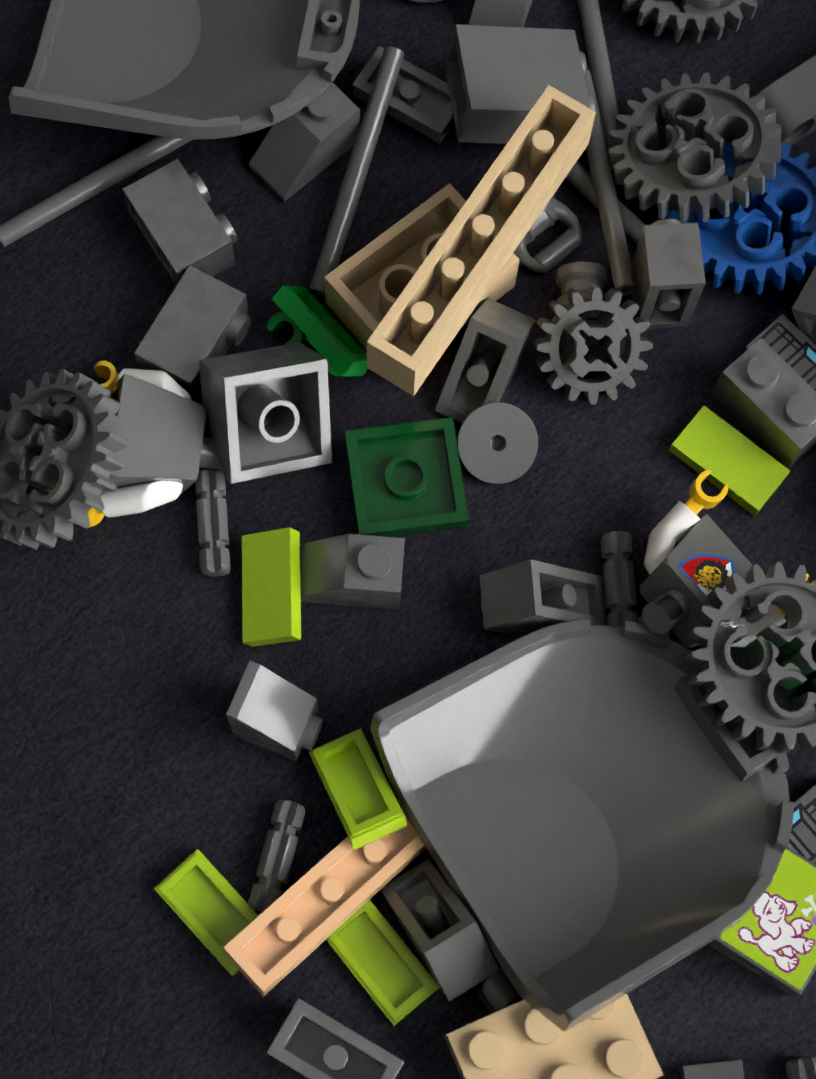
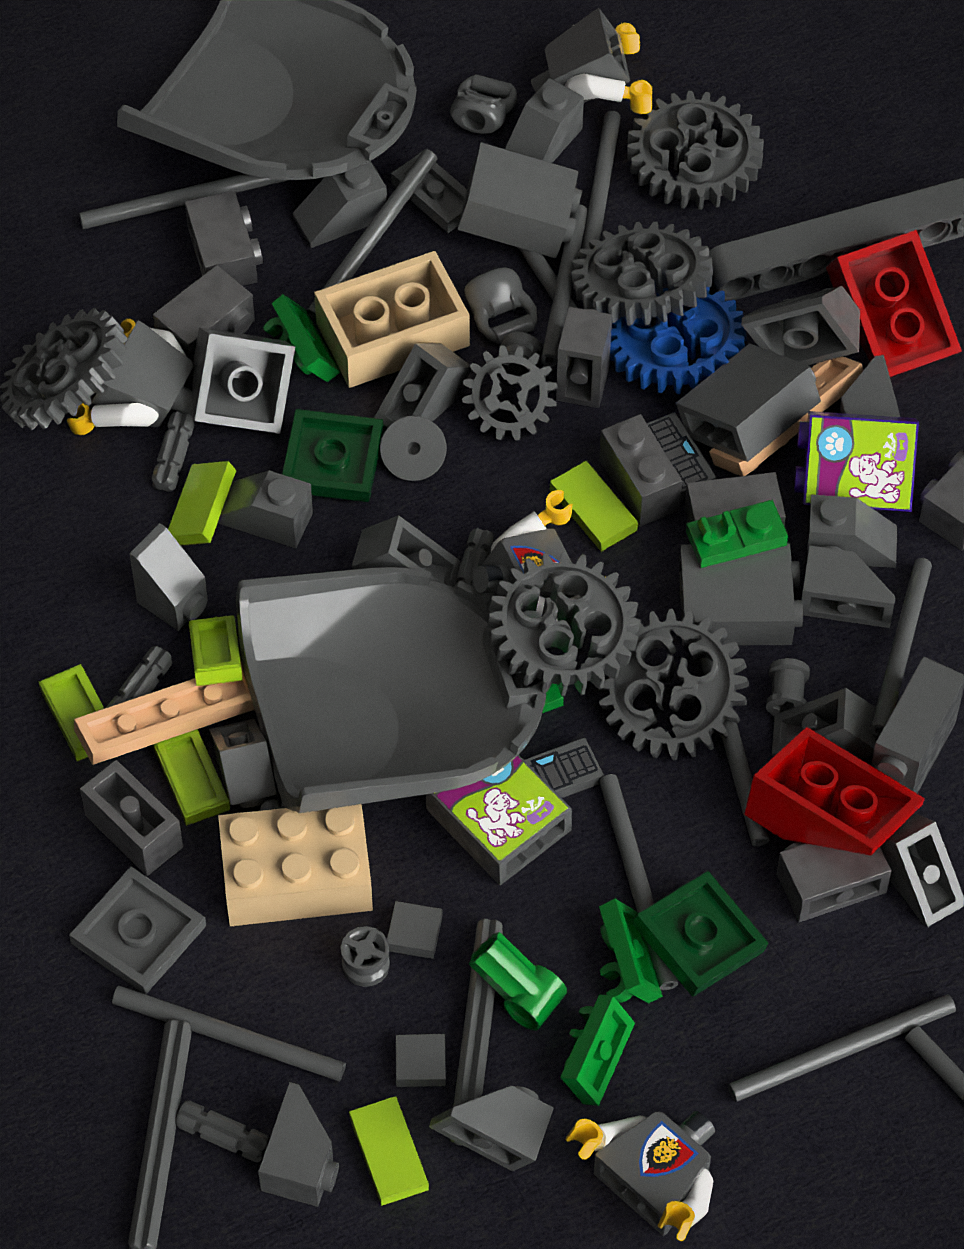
camera: 20 degrees right, 15 degrees down
tan brick [367,85,596,396] -> none

